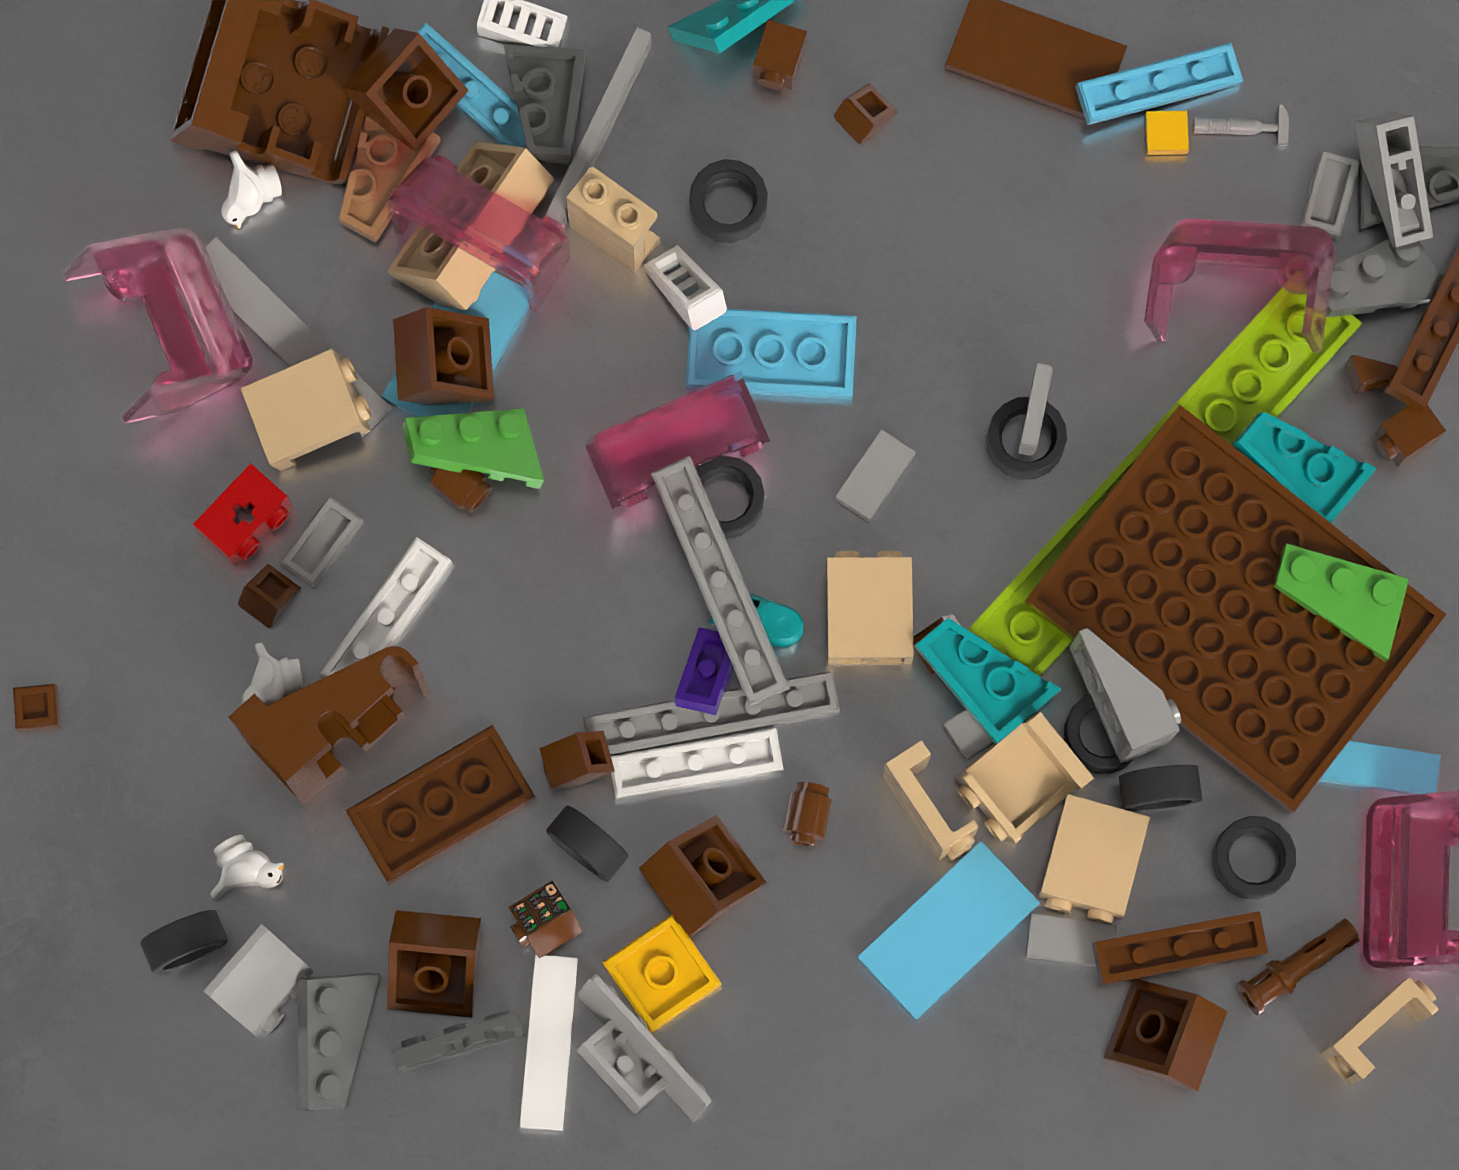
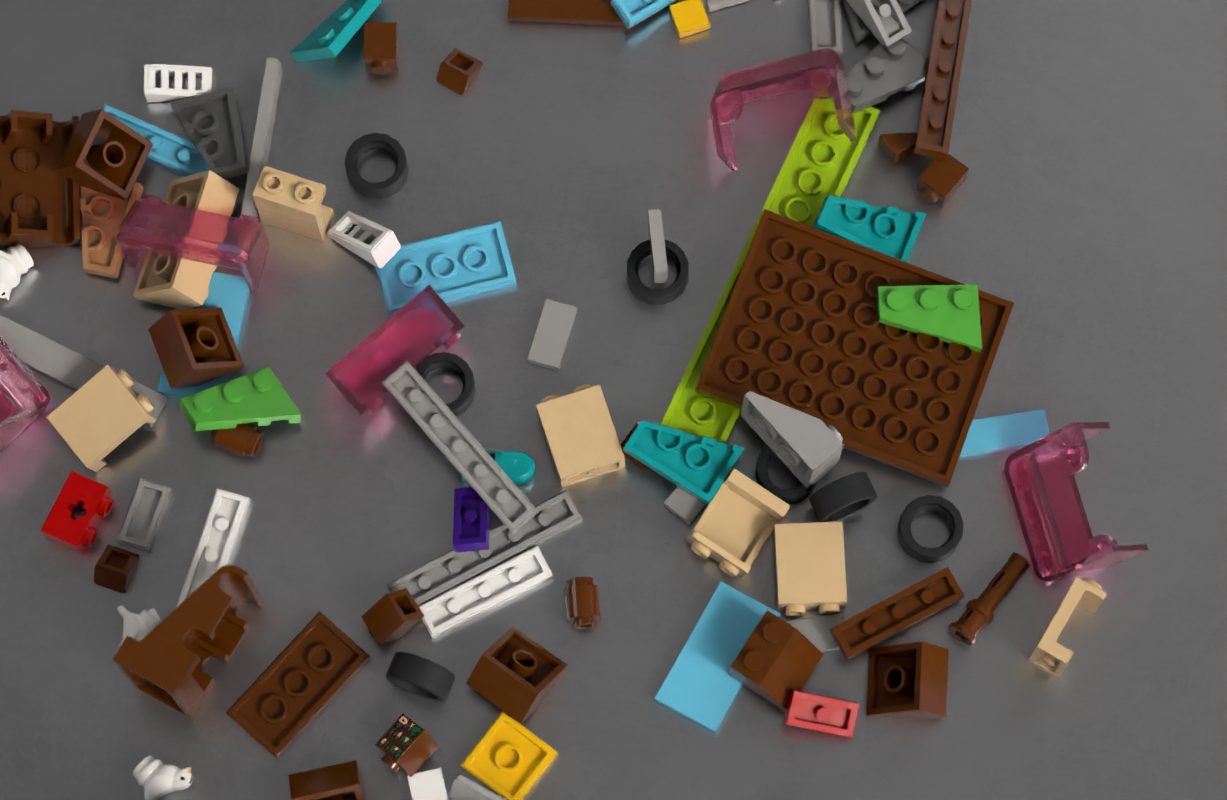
camera: 15 degrees left, 5 degrees down
tan panel [882,740,979,861] -> none
none -> reddish brown slope [729,610,824,712]
none -> plate [783,689,859,737]

